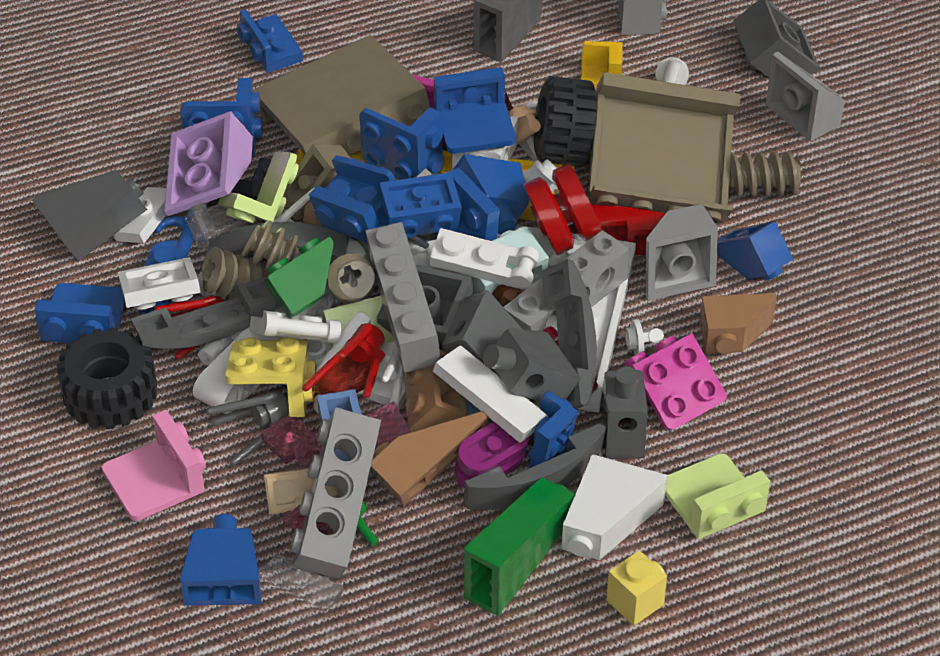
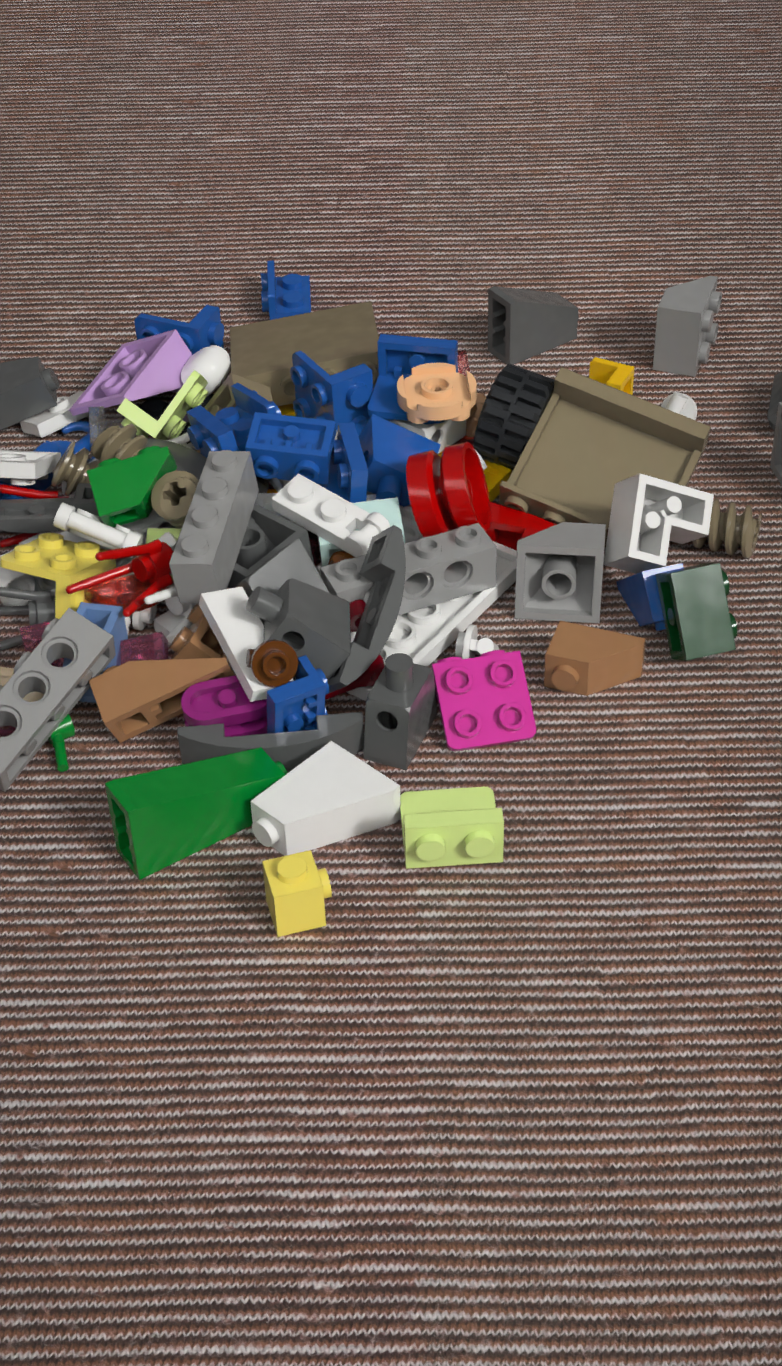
camera: 25 degrees right, 5 degrees down
none -> white piece [181,345,231,396]
none -> reddish brown plate [246,639,298,687]
none -> light nougat plate [397,363,477,424]
none -> white brick [603,473,714,574]
none -> brick [655,563,737,661]

